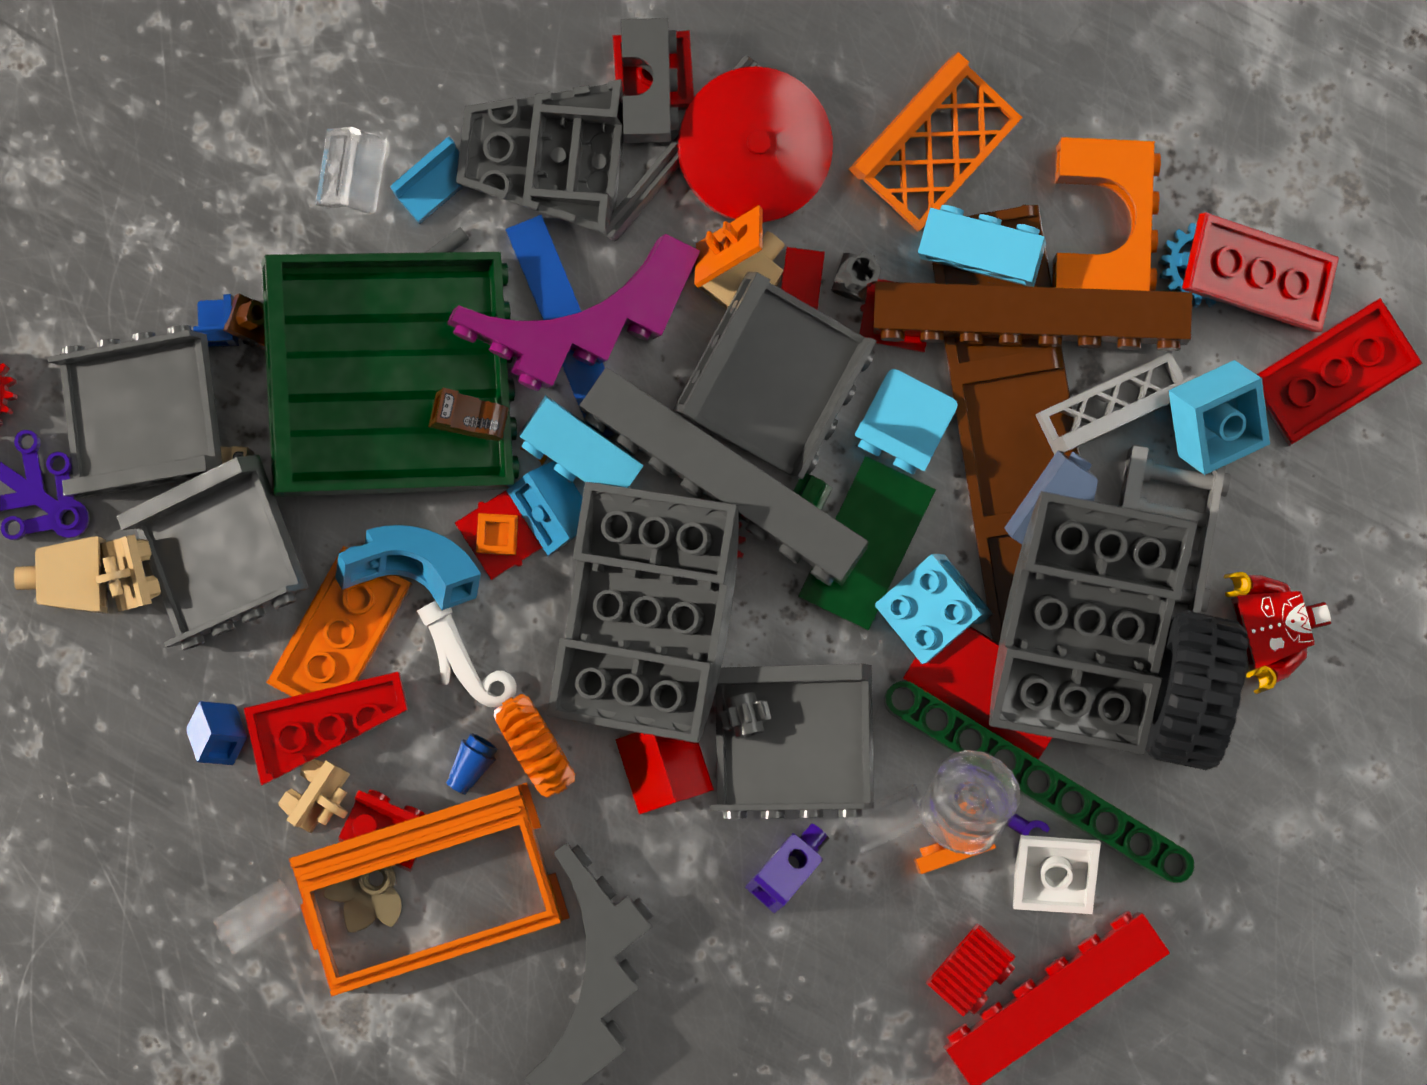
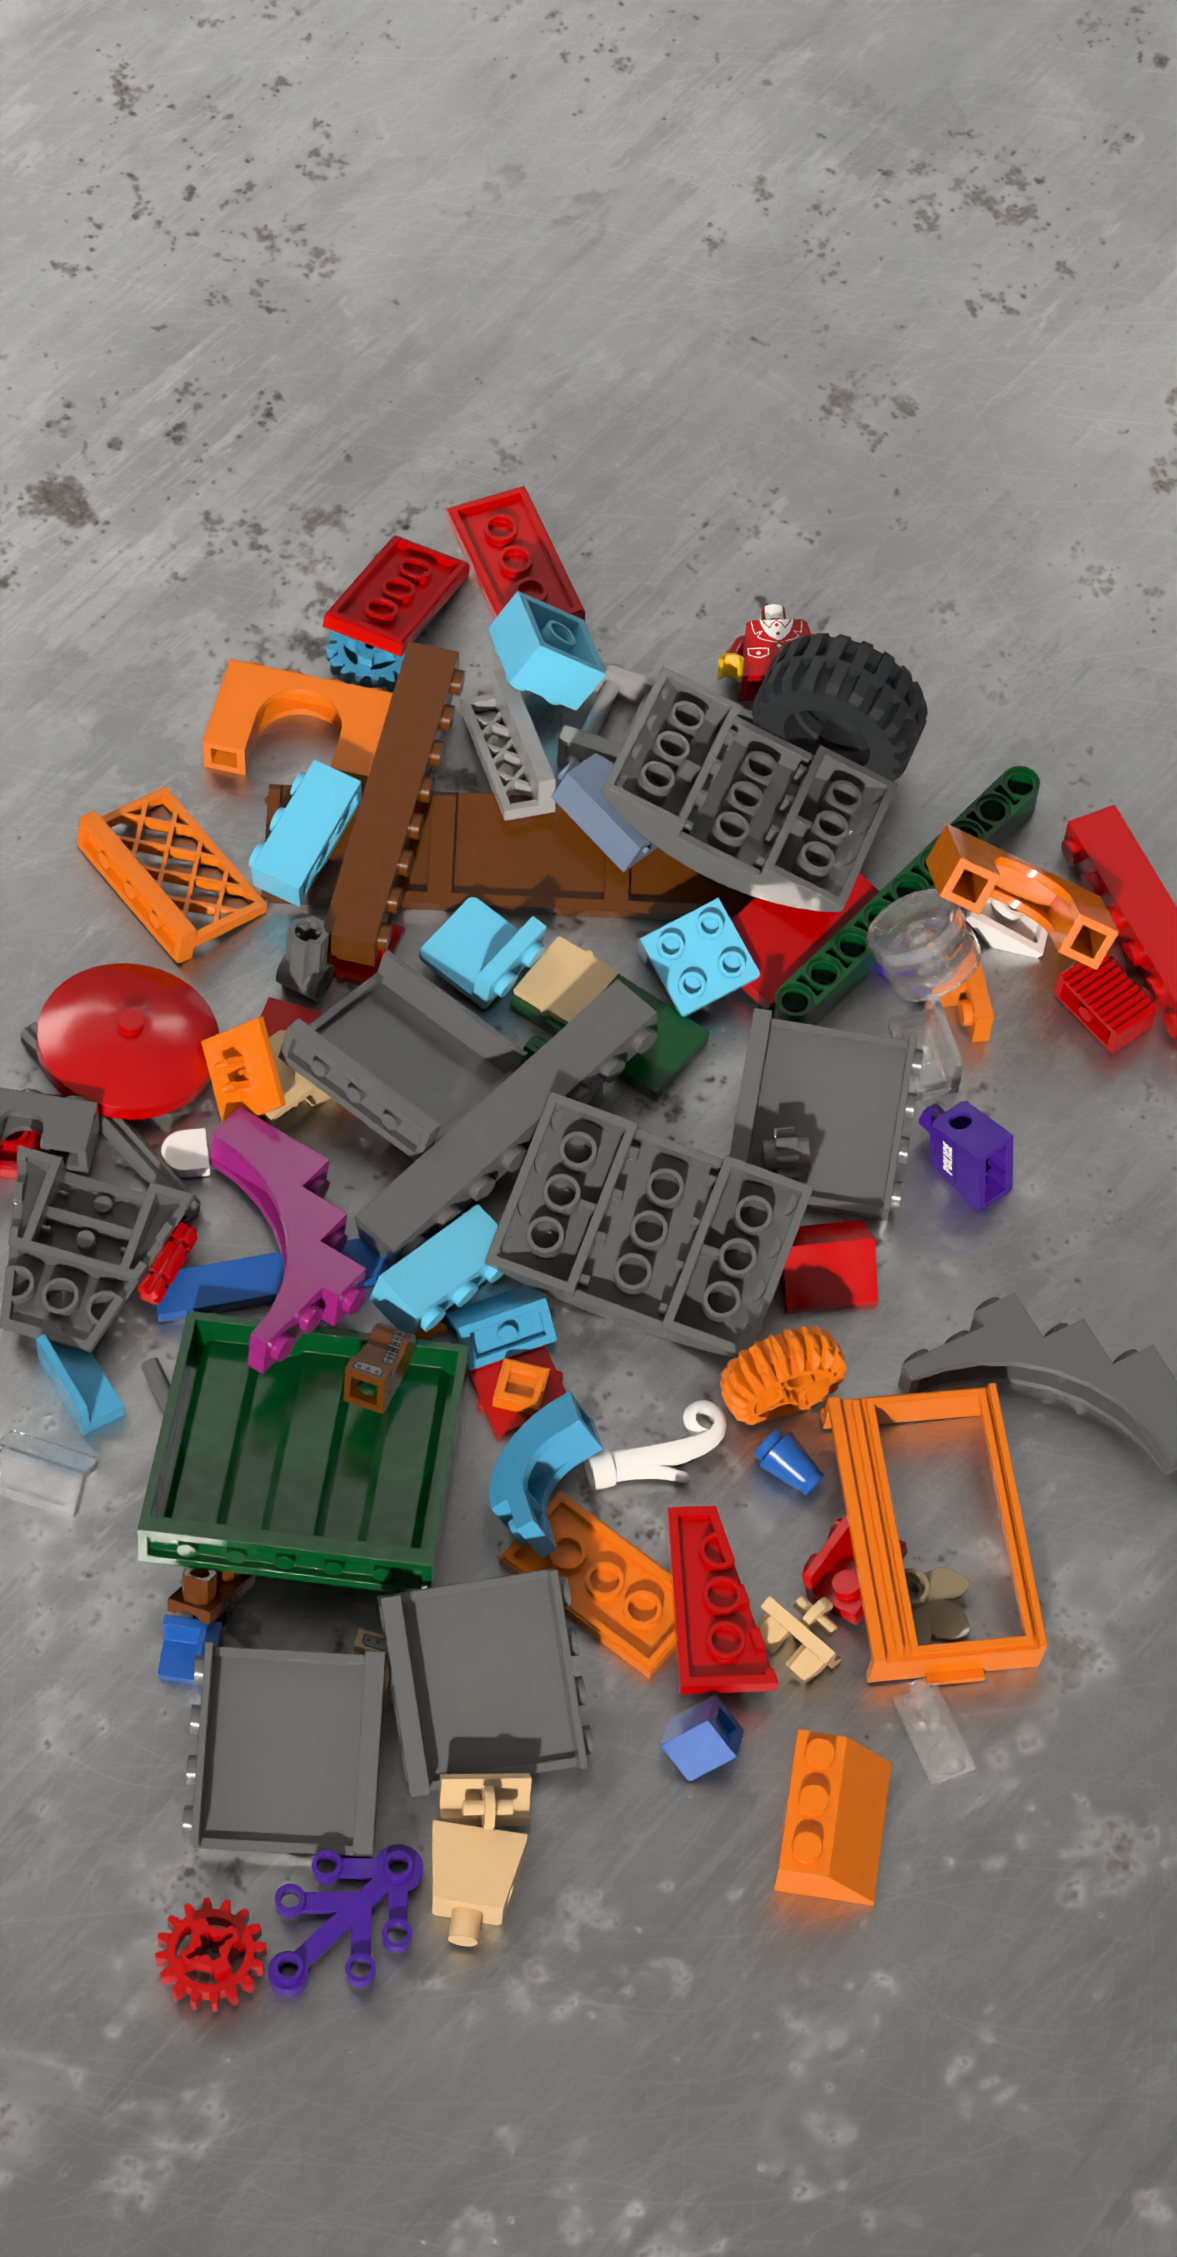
camera: 85 degrees left, 25 degrees down
none -> red axle [138,1222,198,1305]
none -> white tile [161,1128,210,1178]
none -> tan piece [514,936,619,1025]
none -> orange slope [774,1729,892,1906]
none -> orange arch [925,823,1119,970]

